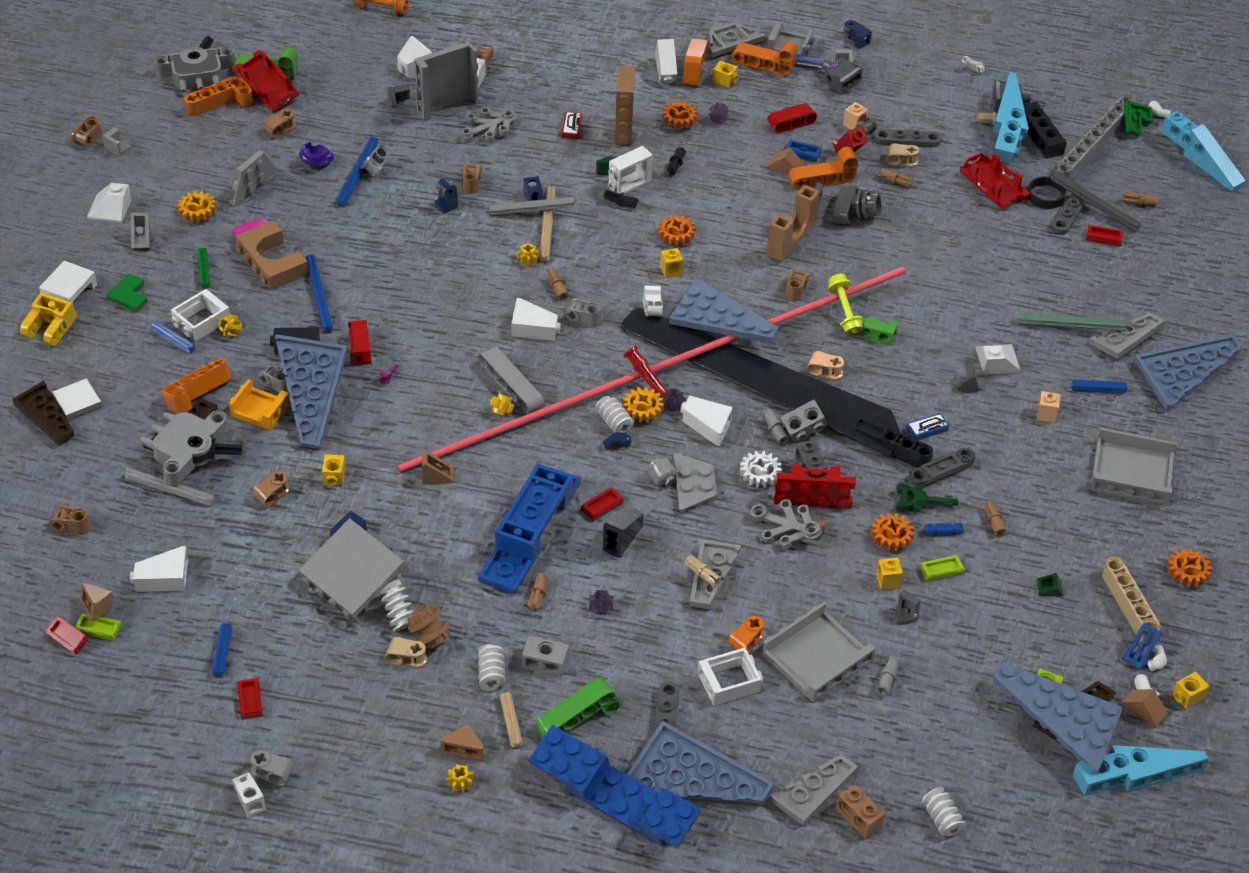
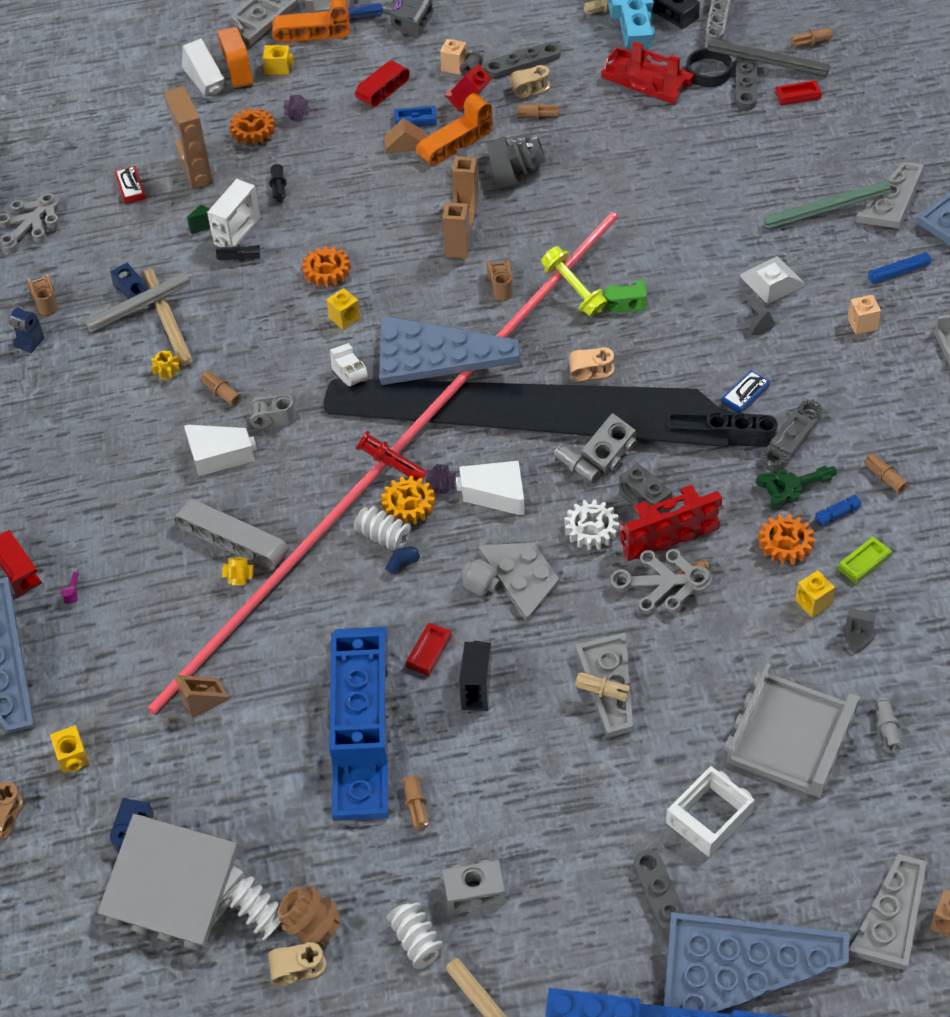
camera: 20 degrees left, 5 degrees up
bright green beam [535,677,620,737] -> none
clear purple gear [589,590,614,615] -> none
orange piece [728,616,764,654] -> none

